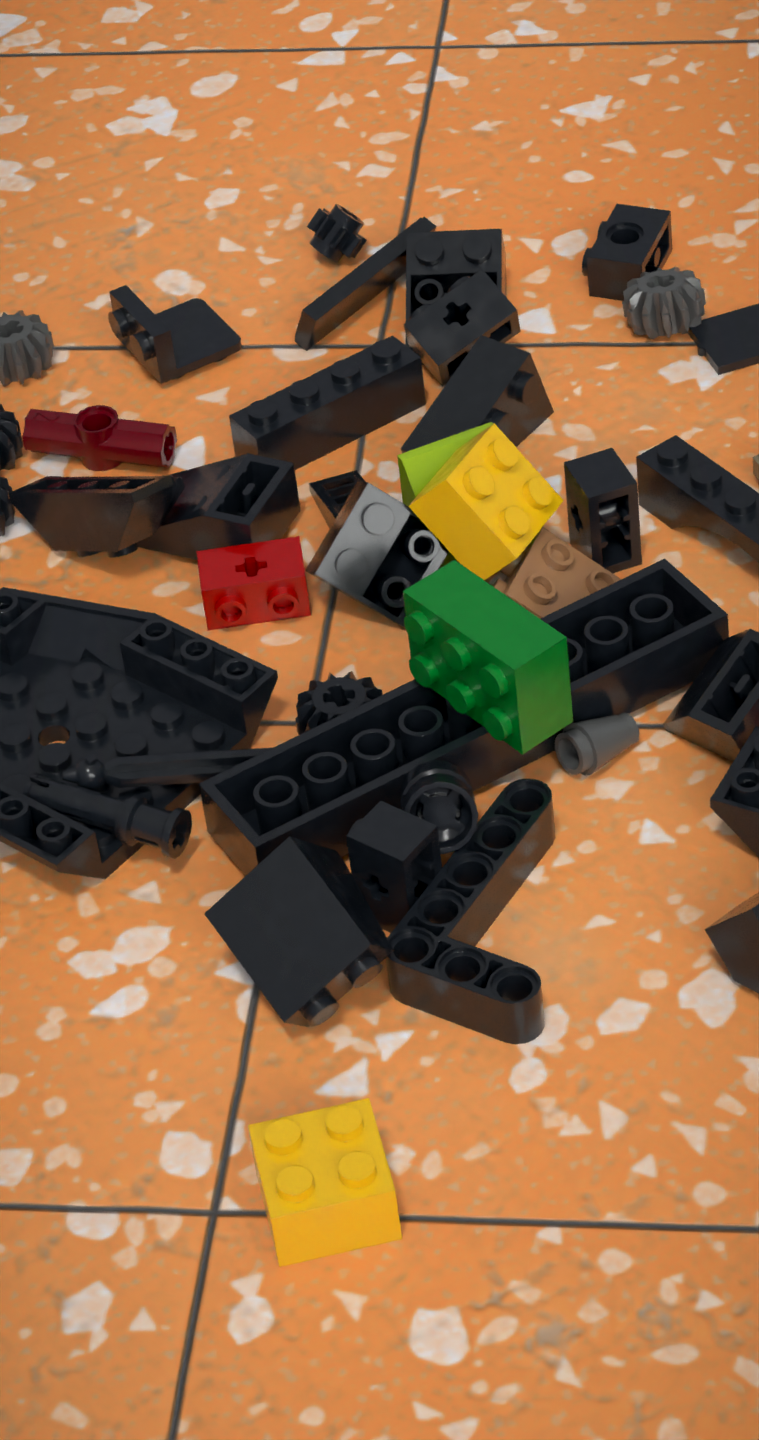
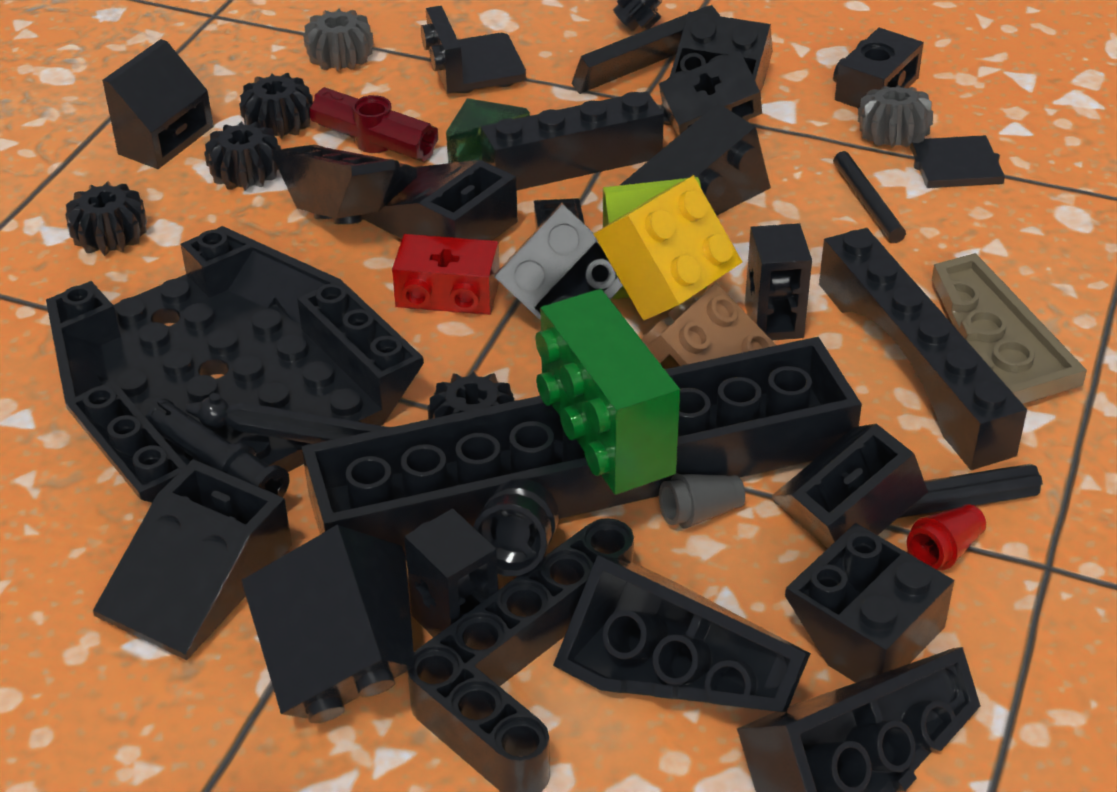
camera: 10 degrees right, 0 degrees up
none -> black slope [93,459,292,660]
none -> clear green slope [446,98,530,163]
none -> black wedge [553,555,811,712]
none -> black bar [833,151,906,243]

